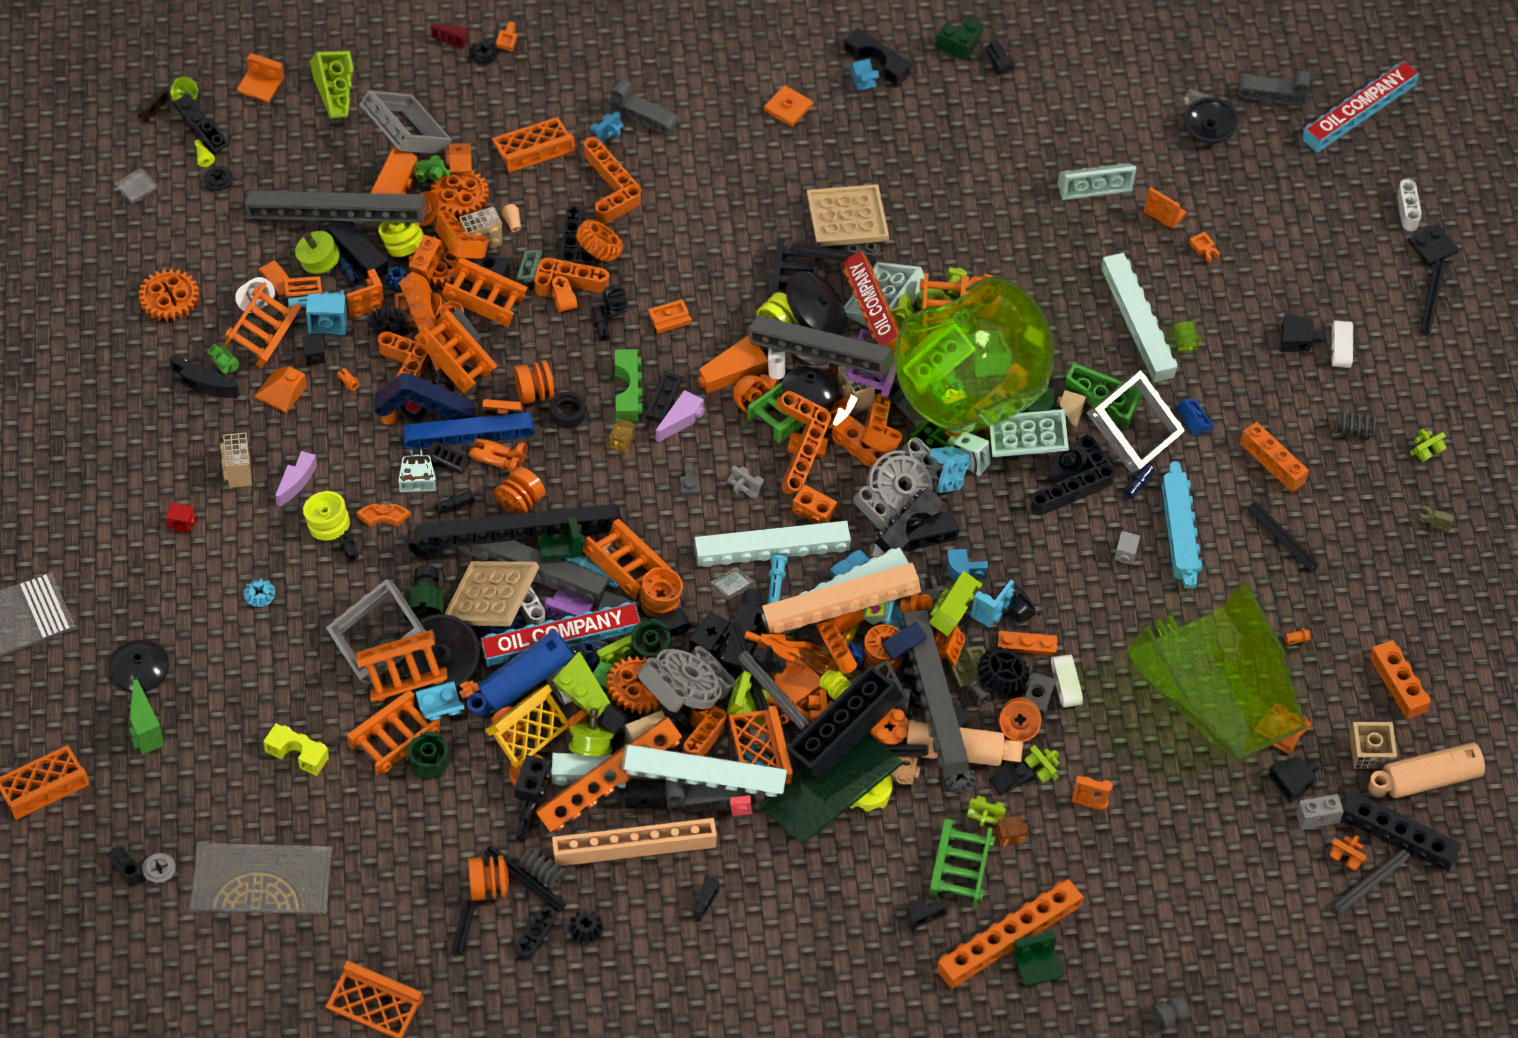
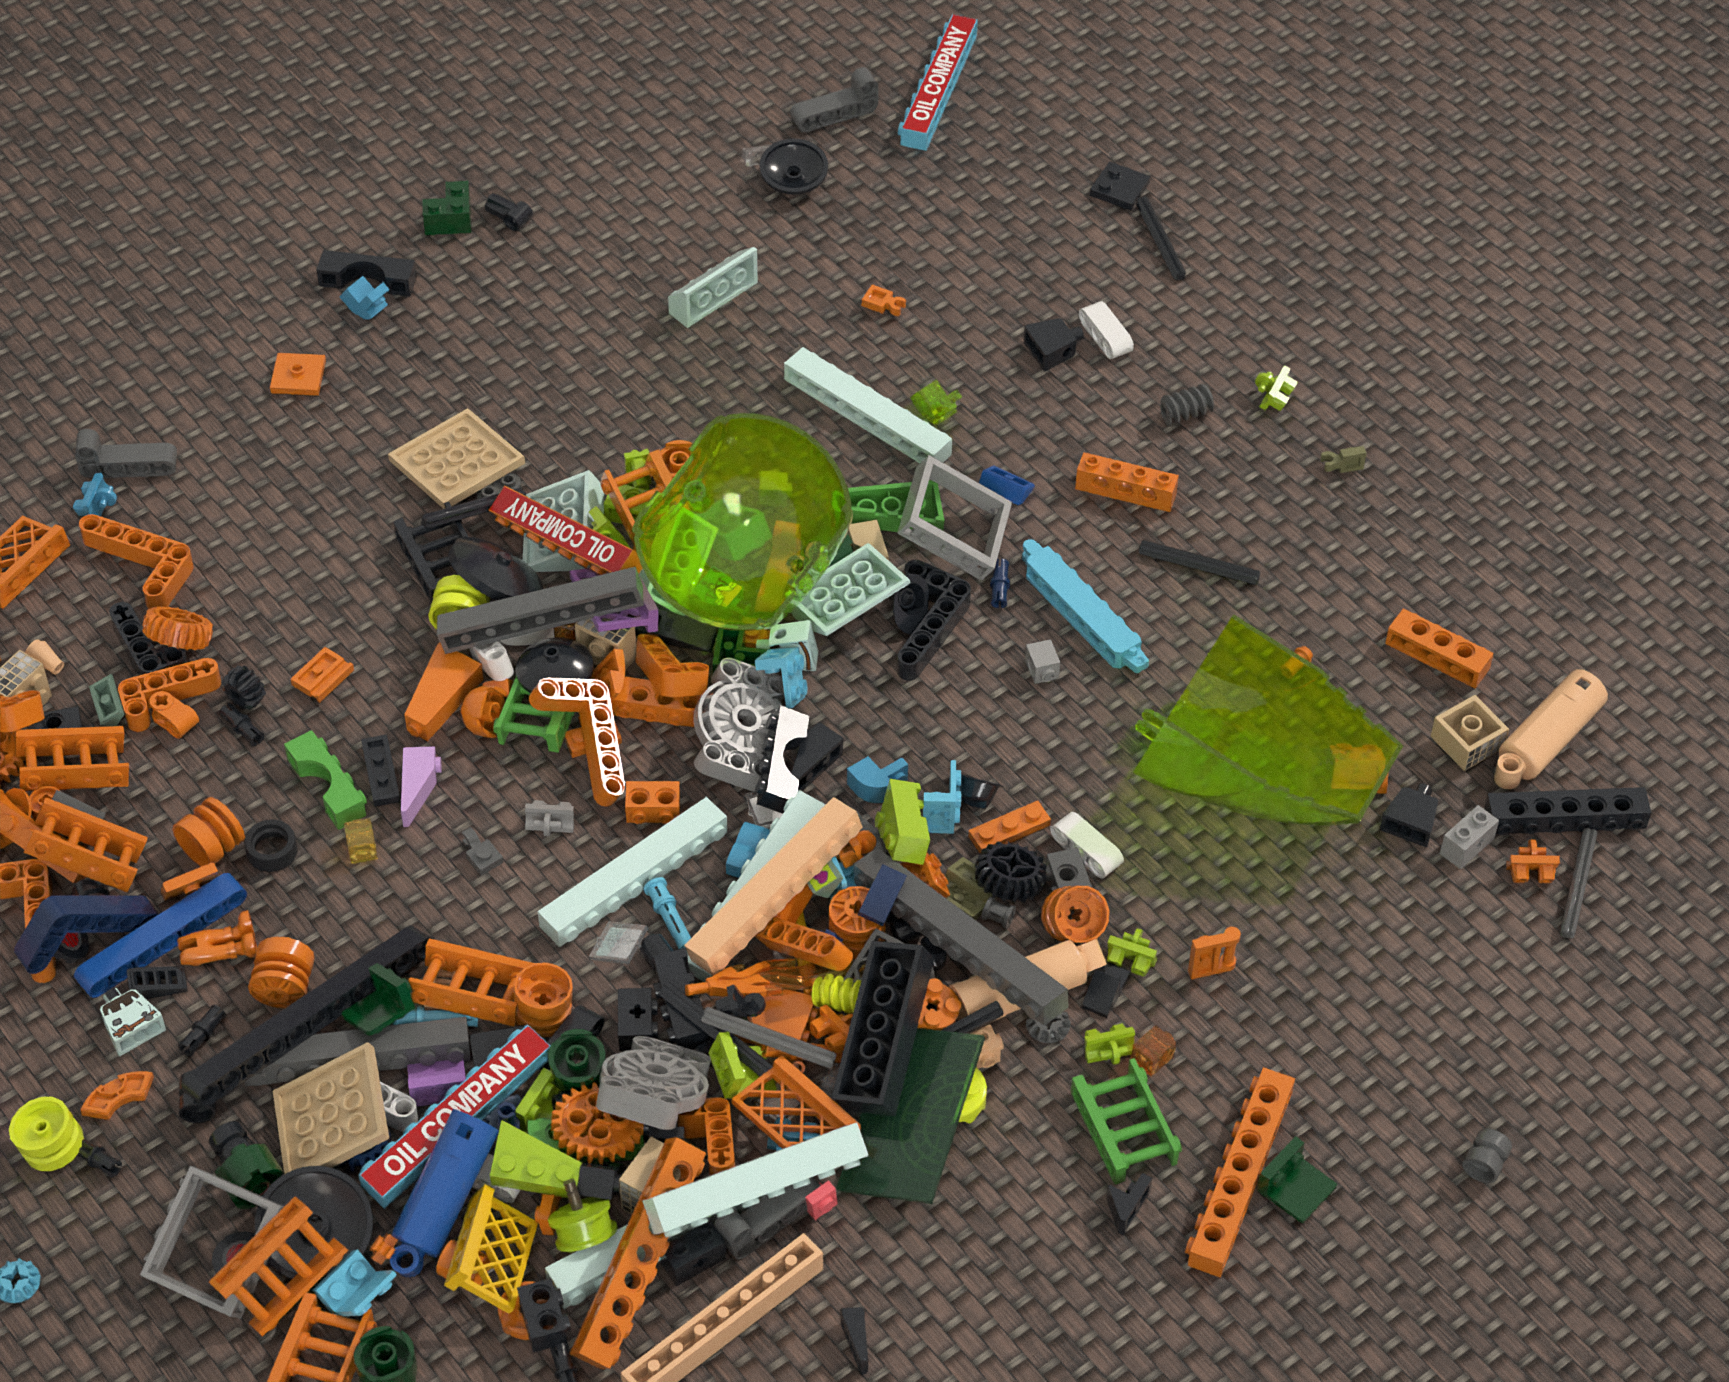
camera: 30 degrees left, 5 degrees down
orange bracket [1144,187,1187,229] -> none
white beam [1397,179,1421,231] -> none

